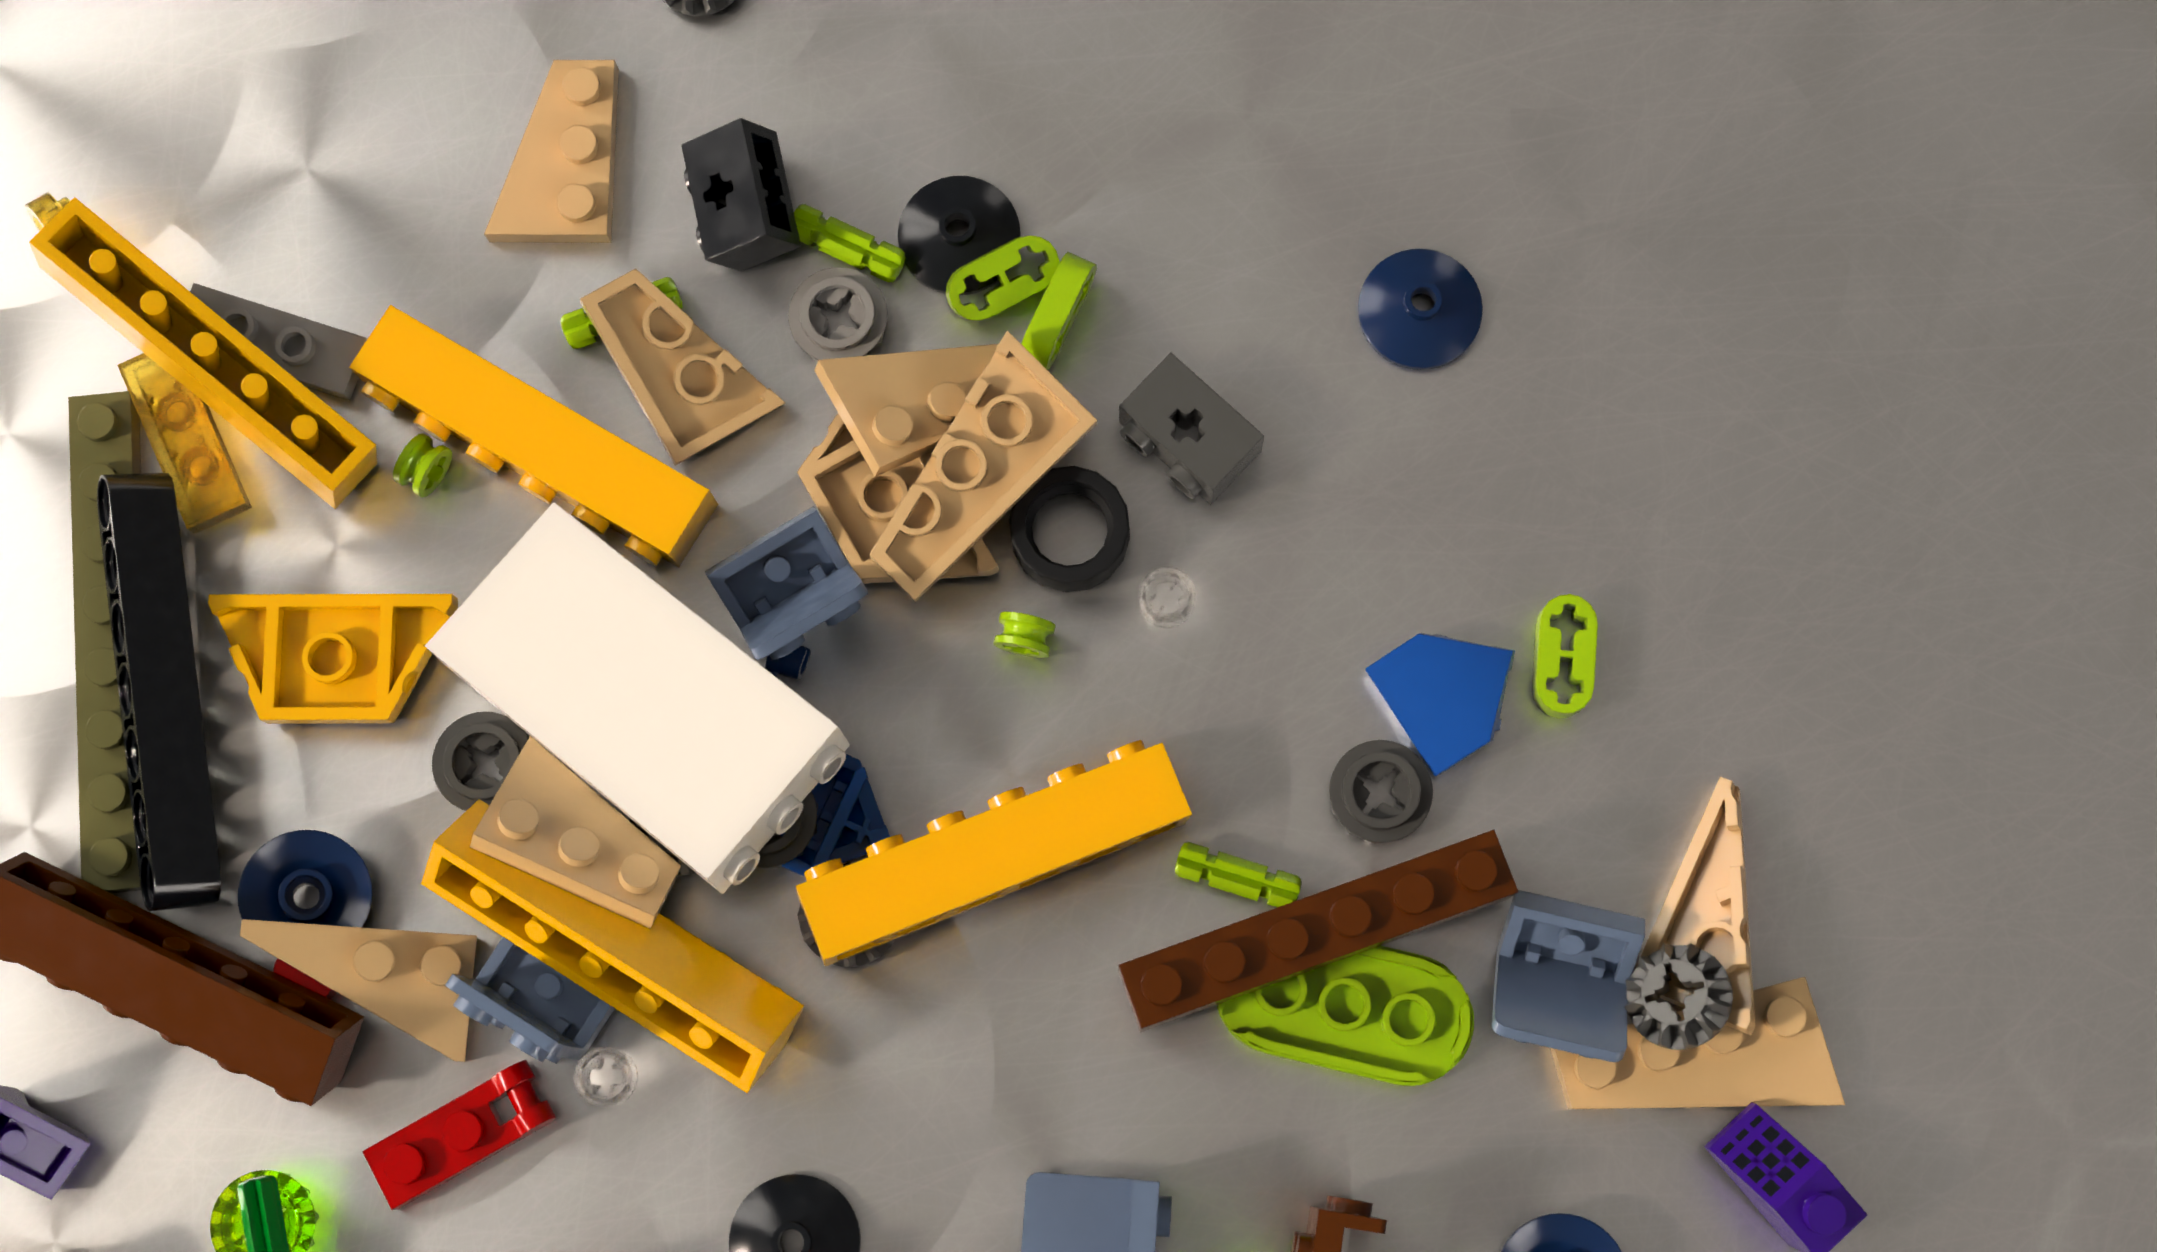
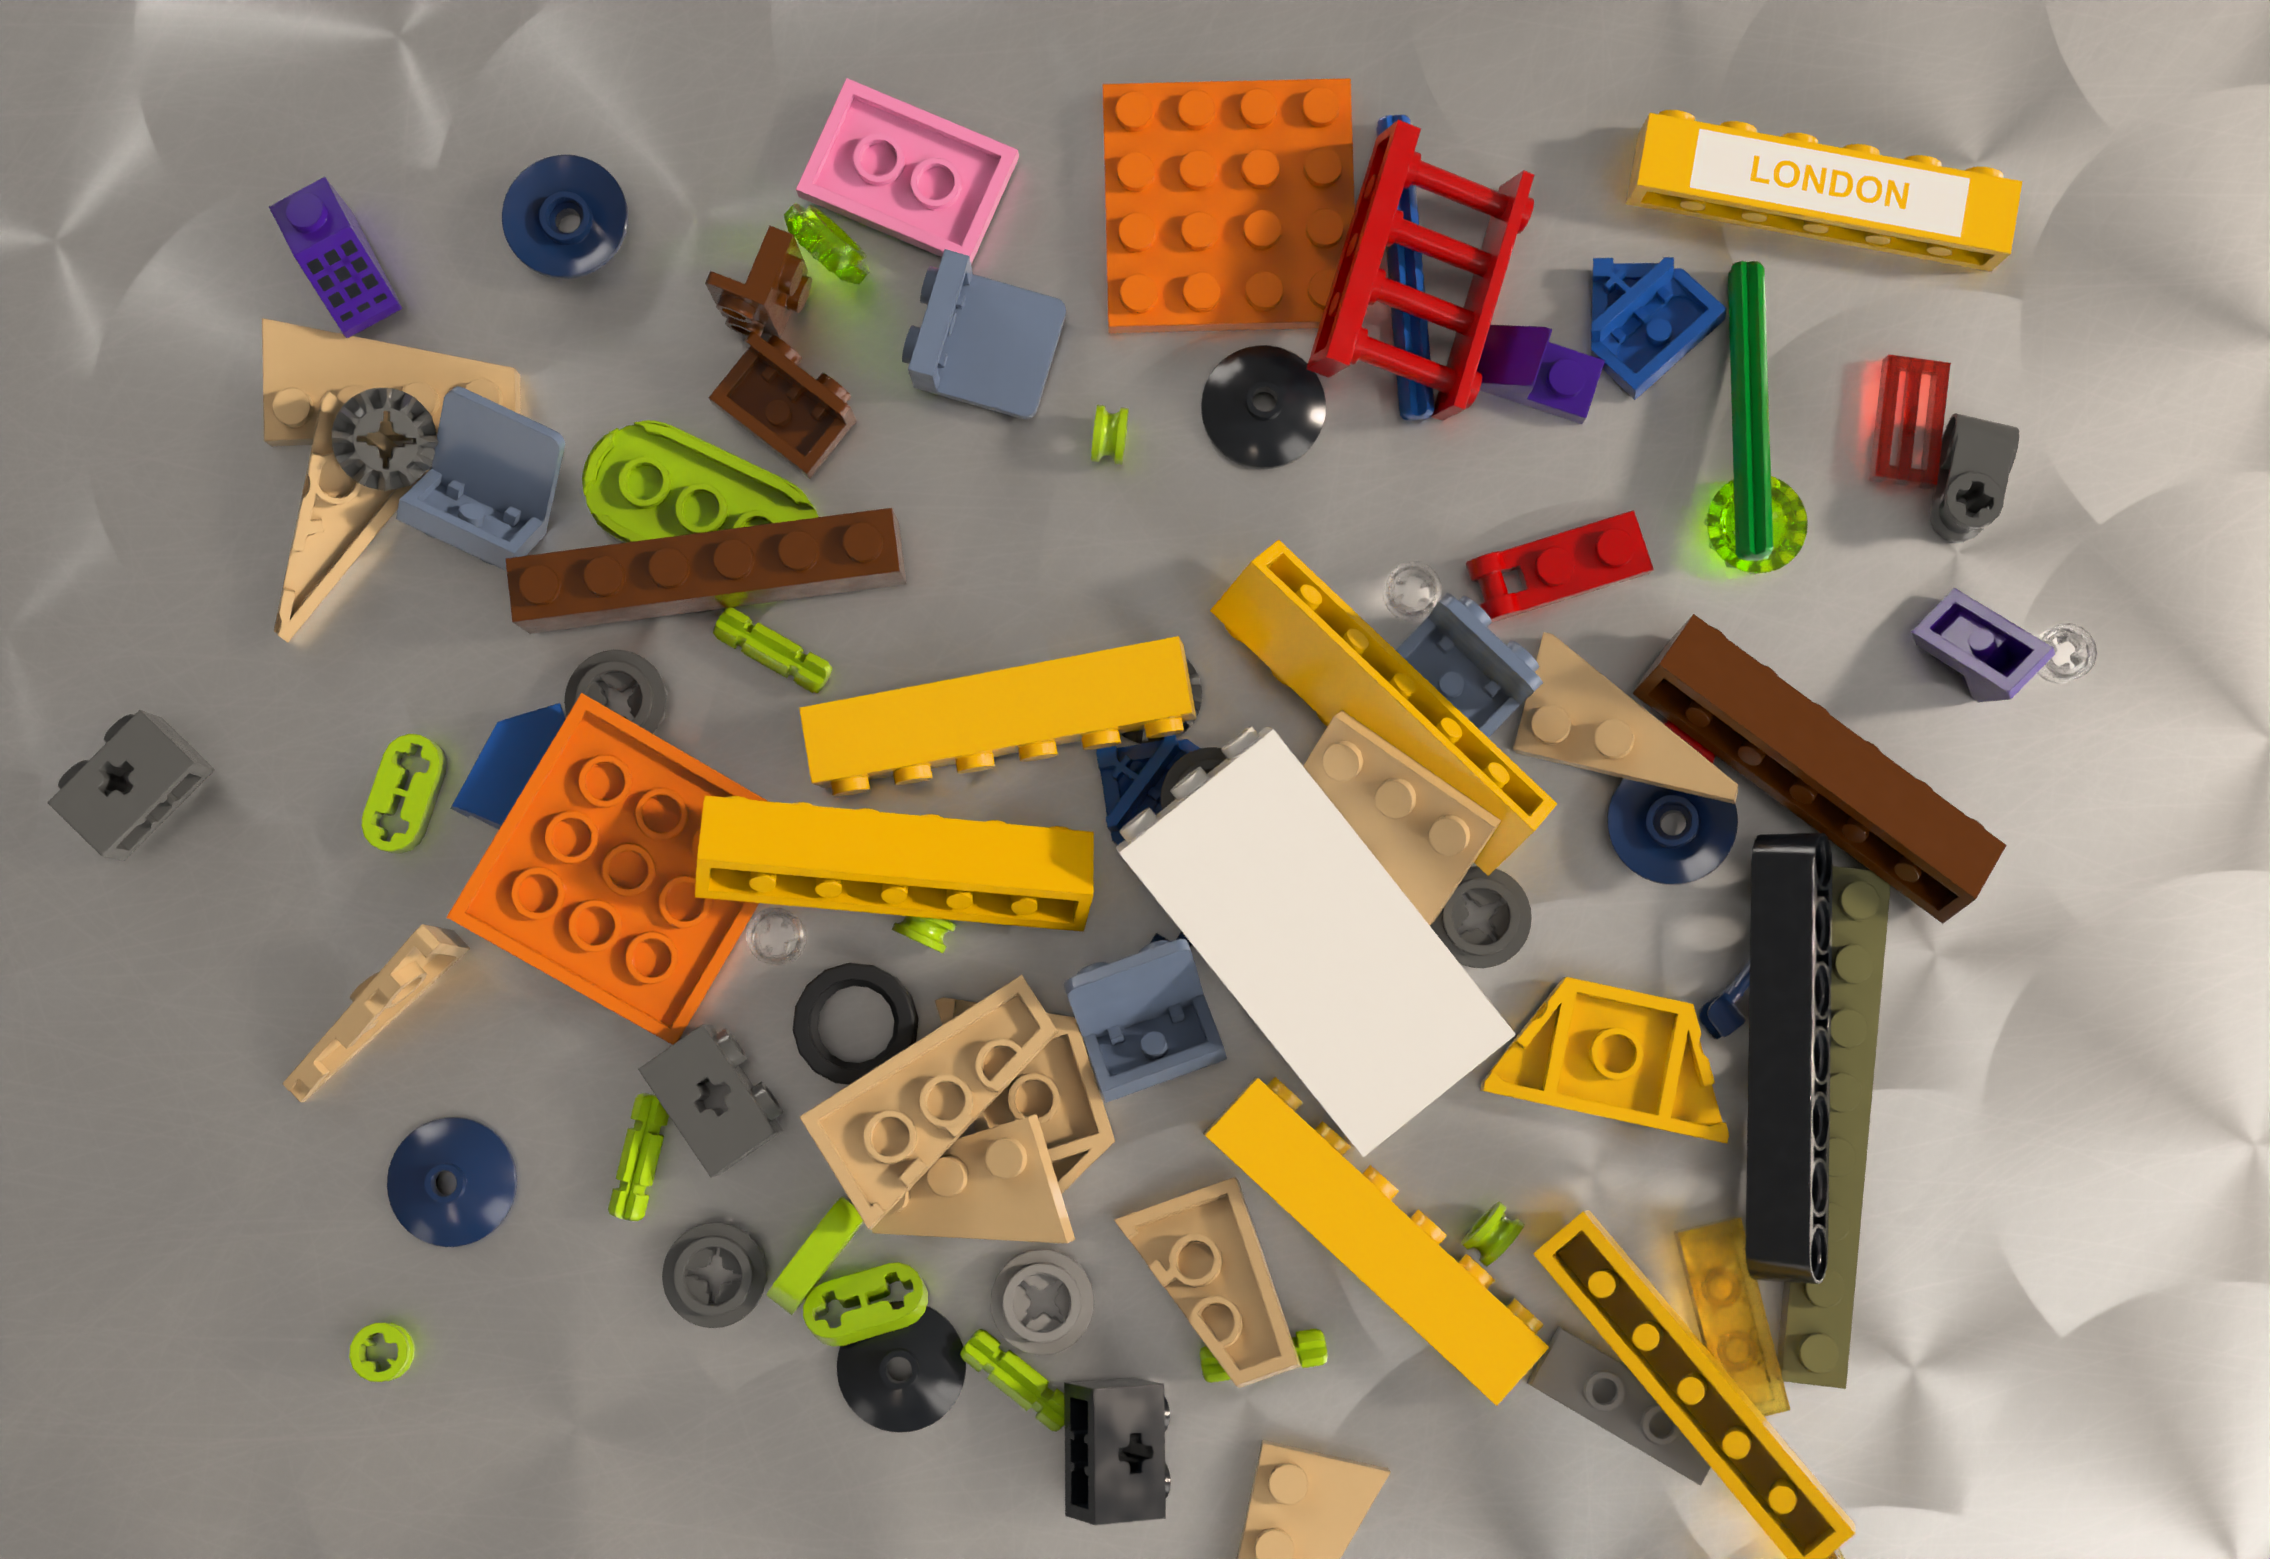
camera: 175 degrees left, 5 degrees up
none -> dark grey brick [47,710,215,861]
none -> tan wing [282,924,470,1102]
none -> lime bush [349,1323,414,1382]
none -> orange plate [447,693,767,1045]
none -> lime axle [608,1093,669,1221]
none -> dark grey gear [662,1222,768,1328]
none -> yellow brick [695,795,1094,932]
none -> reddish brown bracket [708,331,856,479]
none -> lime bush [1091,405,1129,465]
none -> dark blue hand [1699,958,1750,1040]

